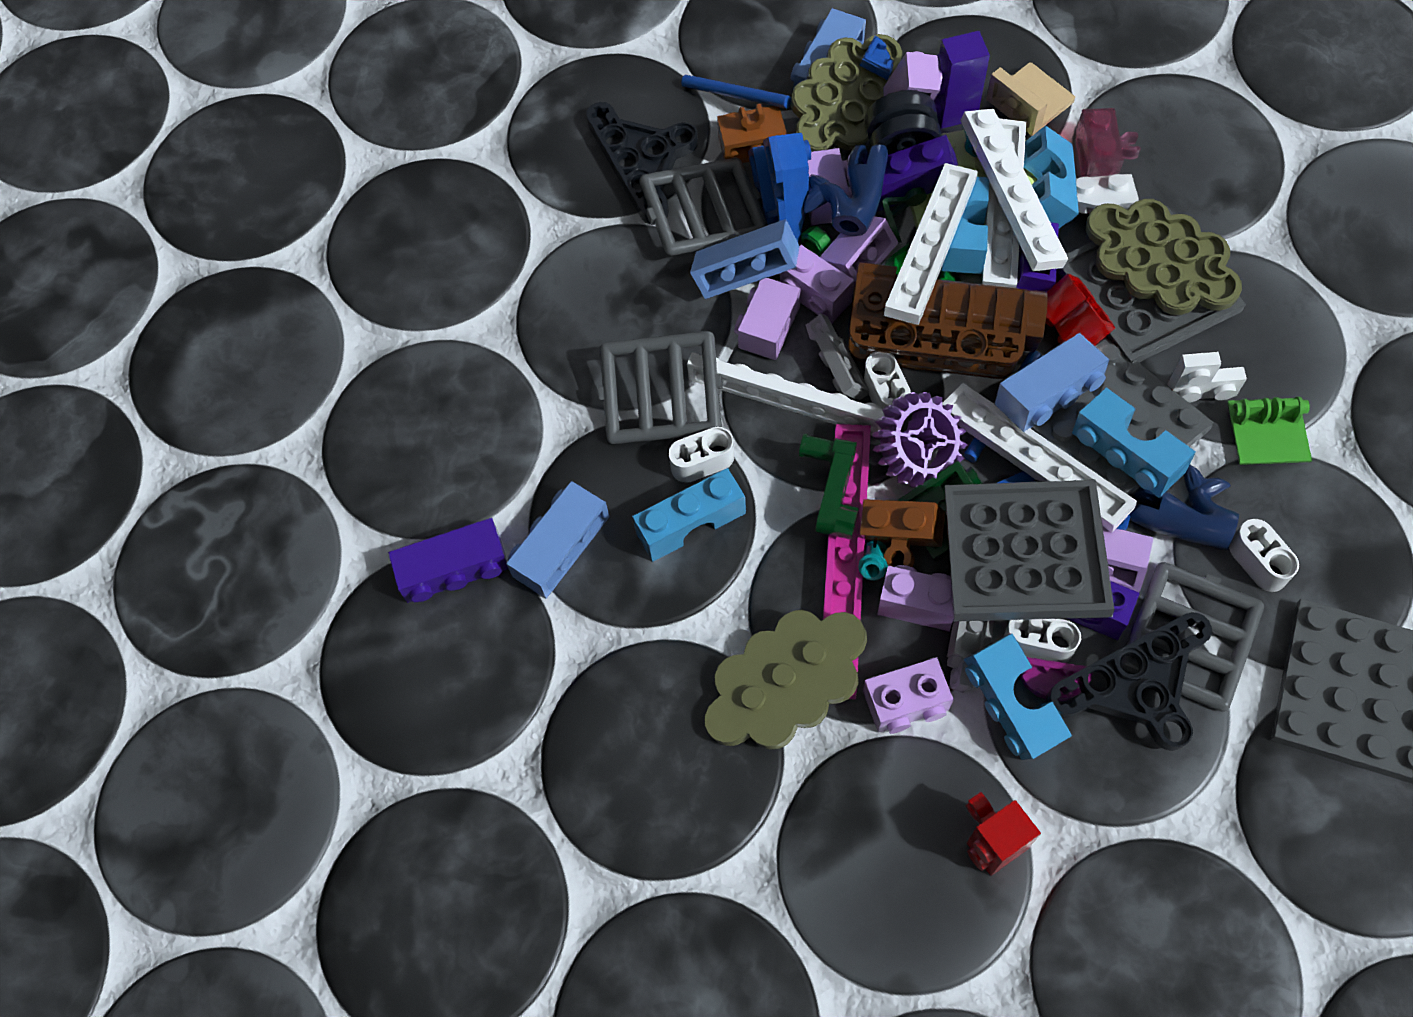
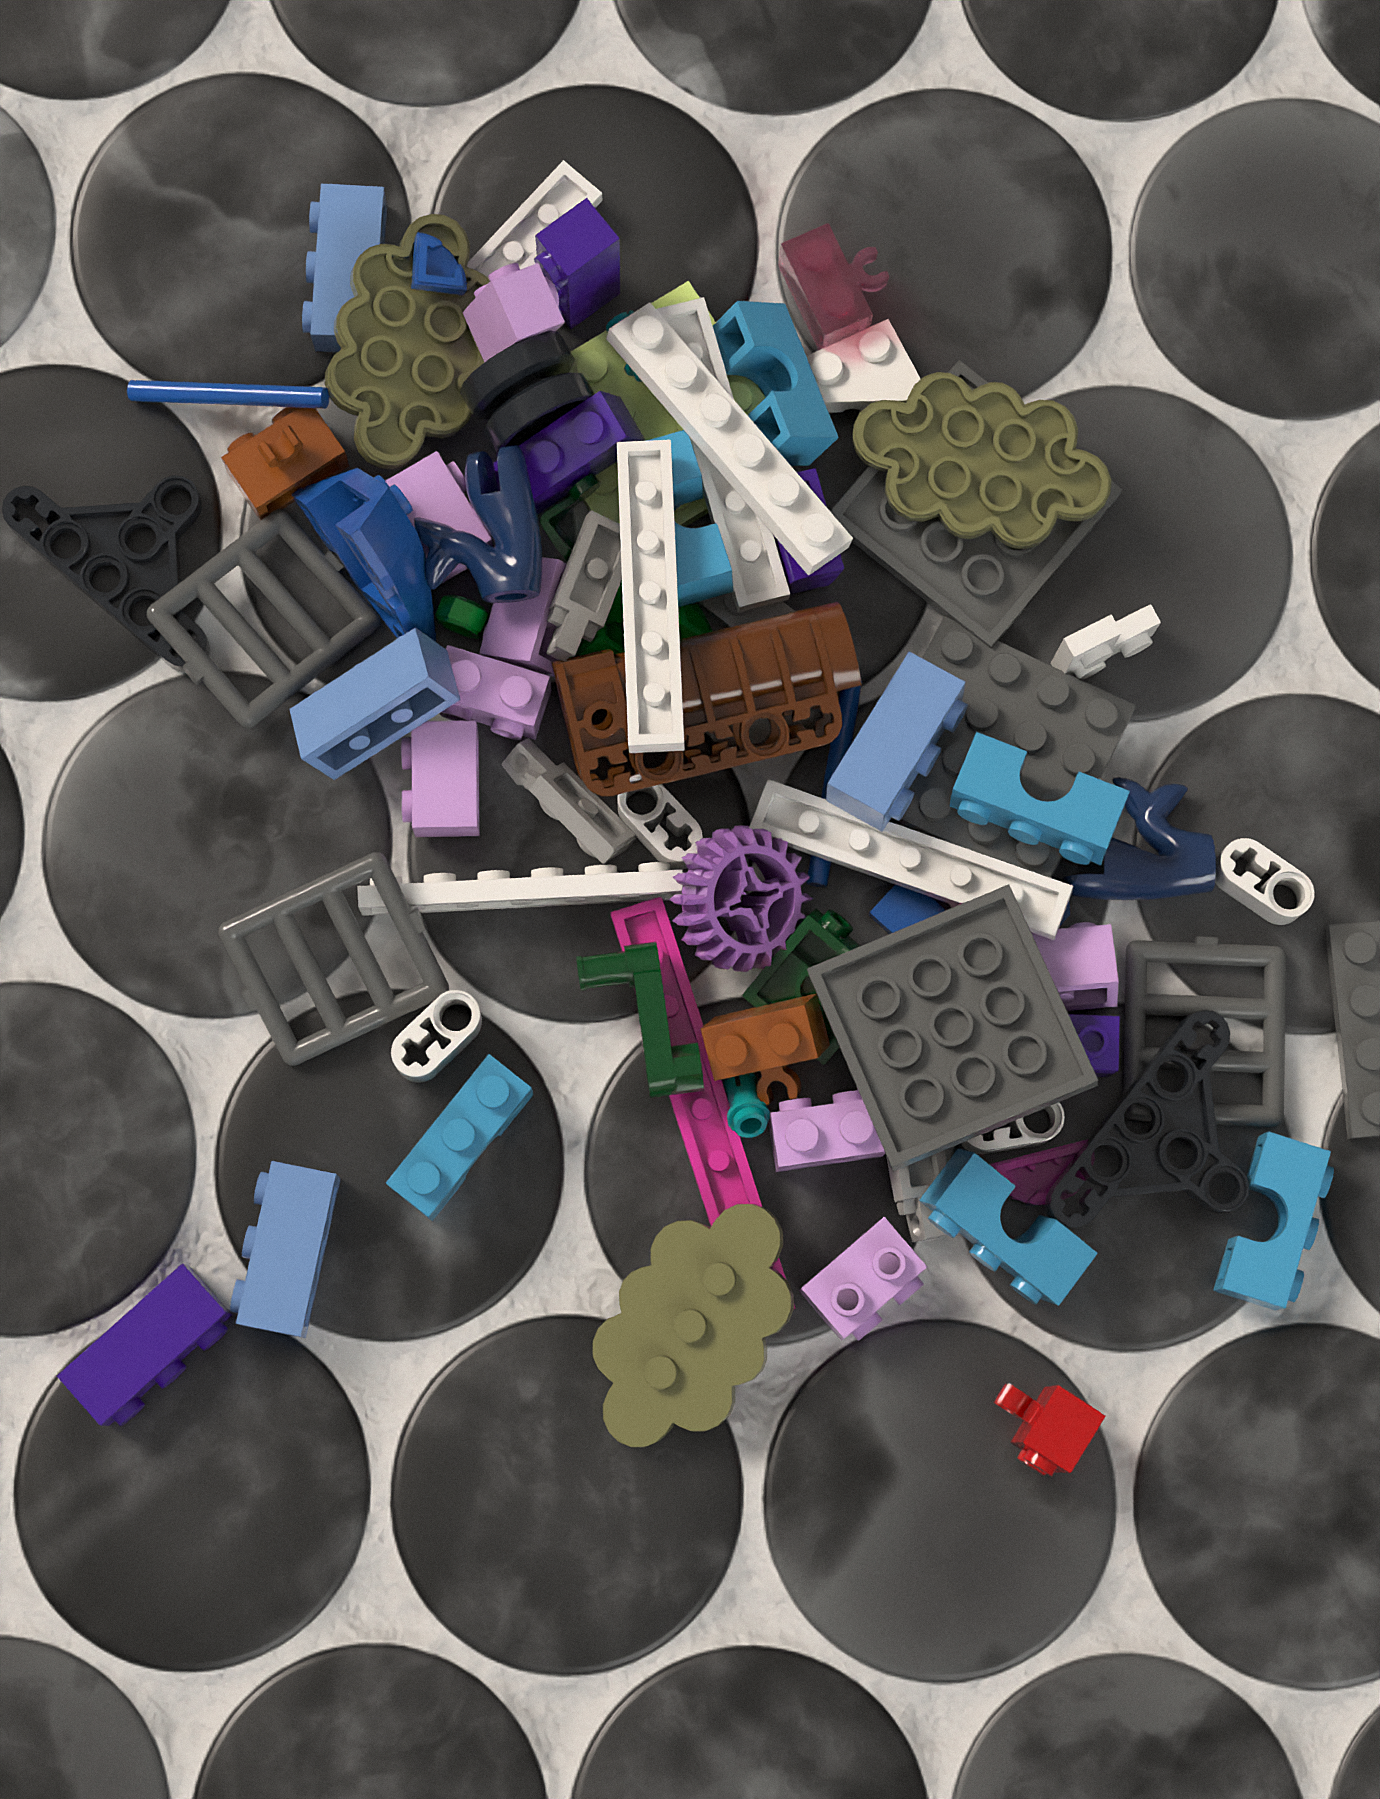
camera: 35 degrees left, 15 degrees up
tan bracket [986,63,1075,136] -> none
red brick [1045,274,1115,346] -> none
bright green hinge [1227,396,1312,465] -> none
none -> light grey hinge [546,511,622,662]
none -> dark azure arch [1213,1131,1334,1311]

